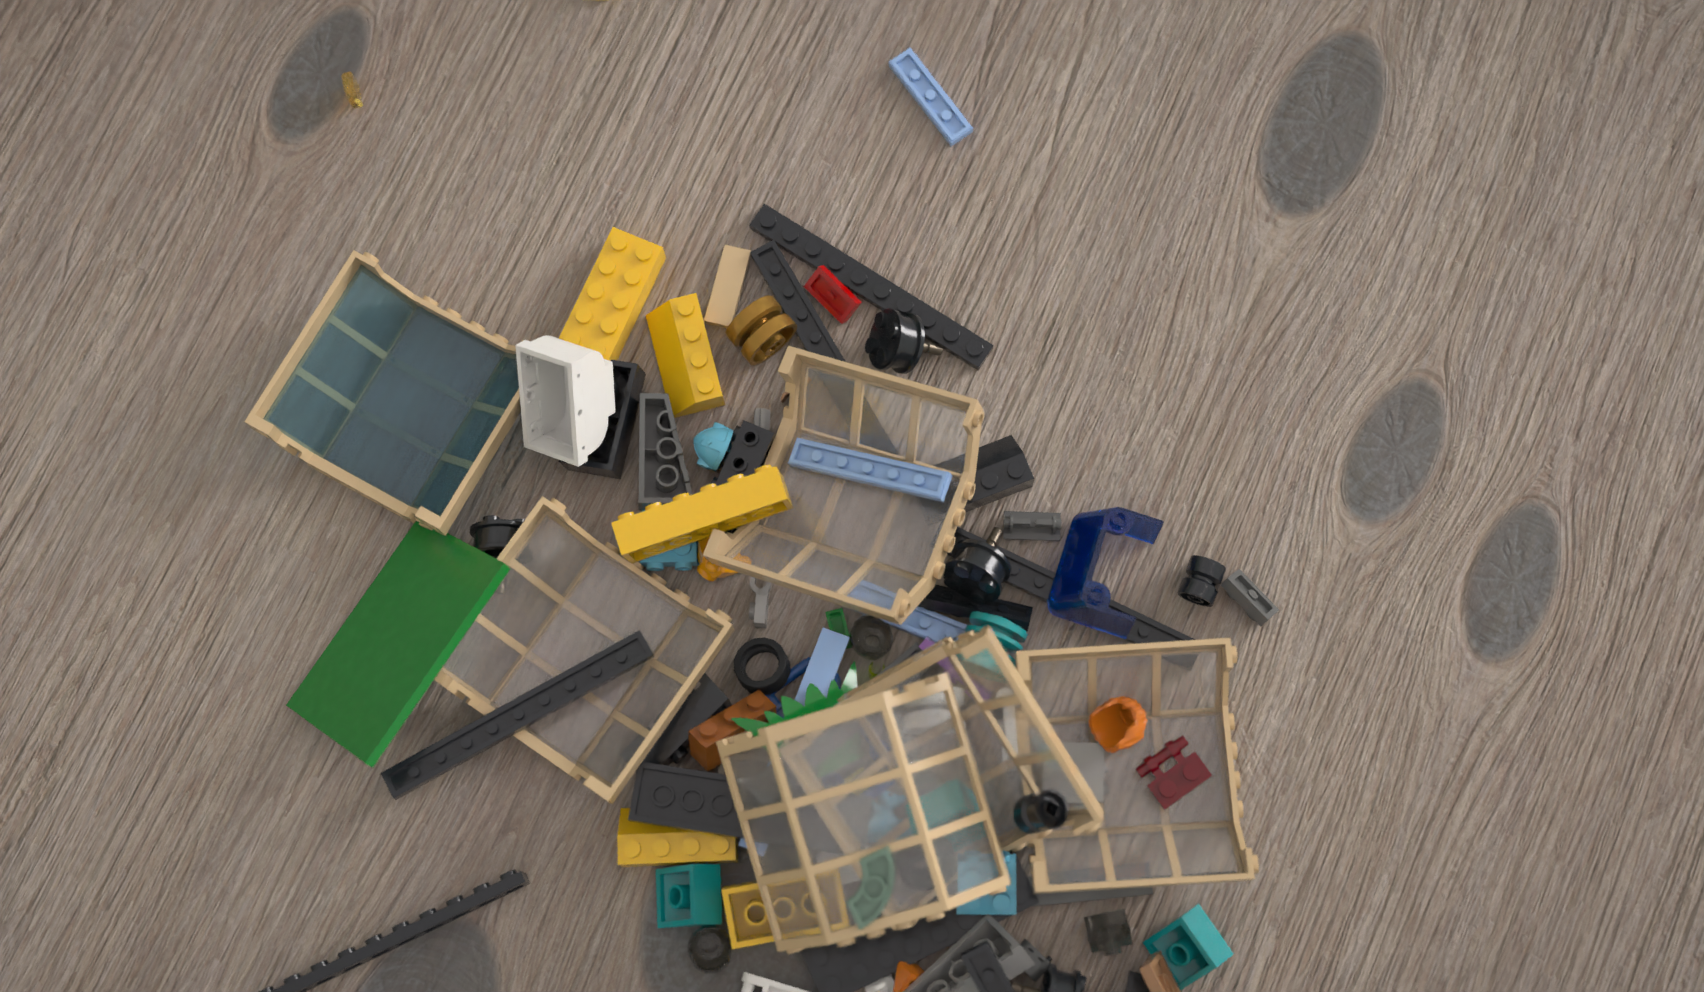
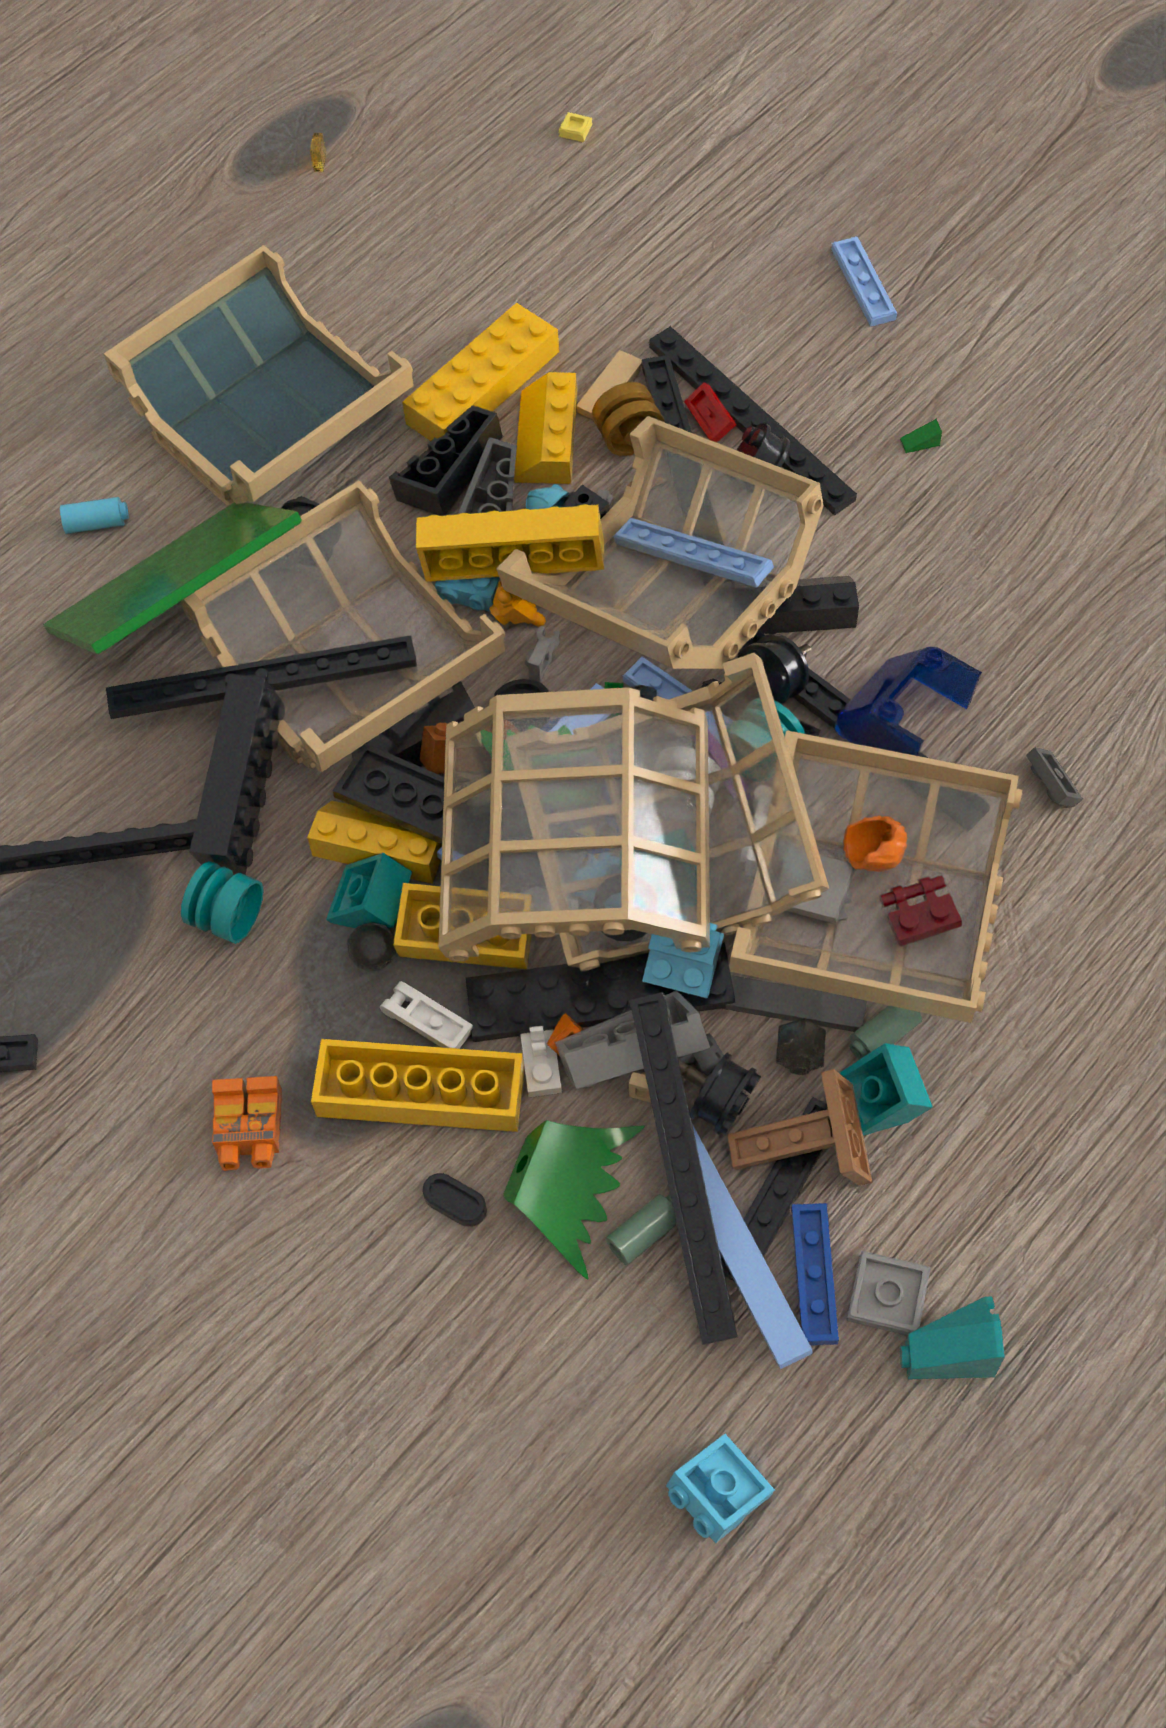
camera: 15 degrees right, 15 degrees down
white container [515,335,615,467] -> none
sand green tile [846,845,895,930] -> none
dark grey hinge [1003,511,1062,541] -> none
black wheel [1013,789,1069,834] -> none
black wheel [1178,555,1226,607] -> none
none -> medium azure brick [60,497,129,534]
none -> teal wheel [181,861,264,944]
none -> black brick [189,674,285,875]
none -> sand green brick [849,1005,922,1060]
none -> green piece [900,419,942,453]

